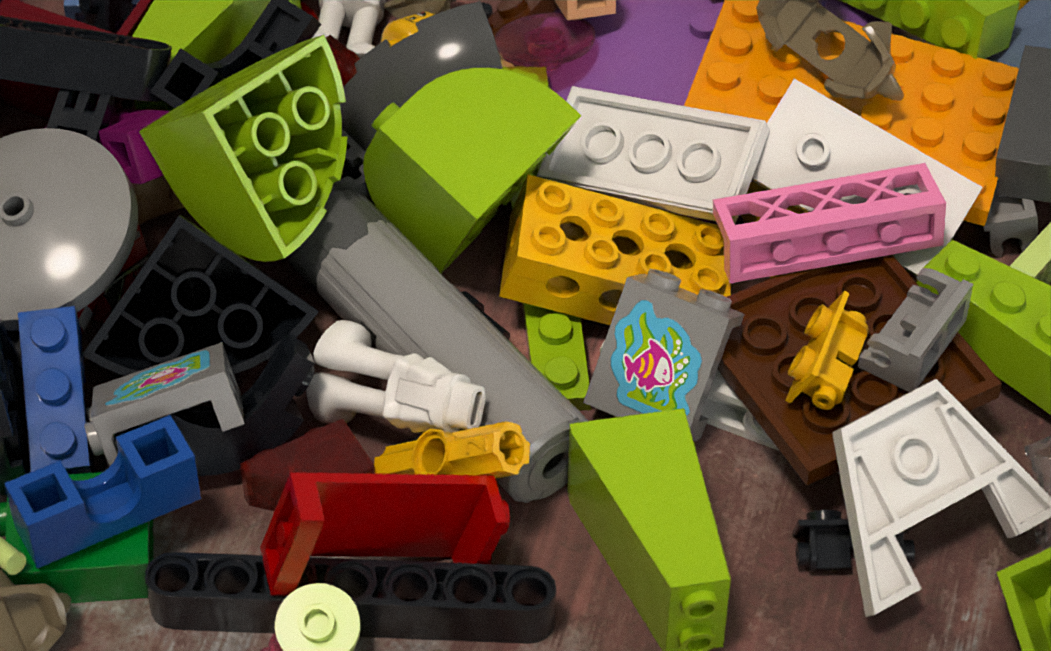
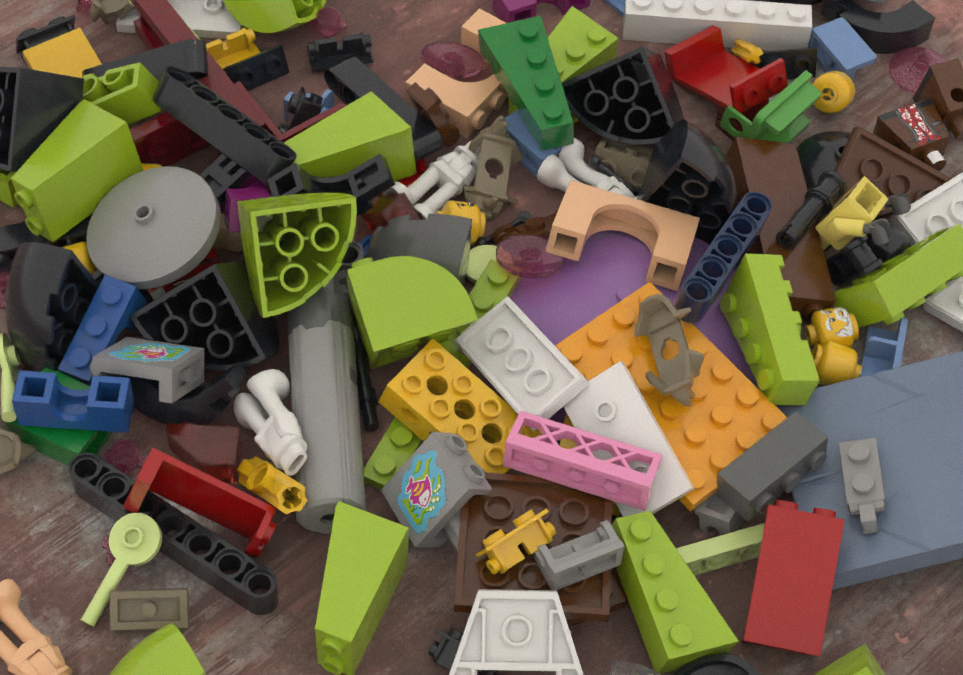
camera: 30 degrees right, 5 degrees up
none -> clear pink plate [104,439,147,476]

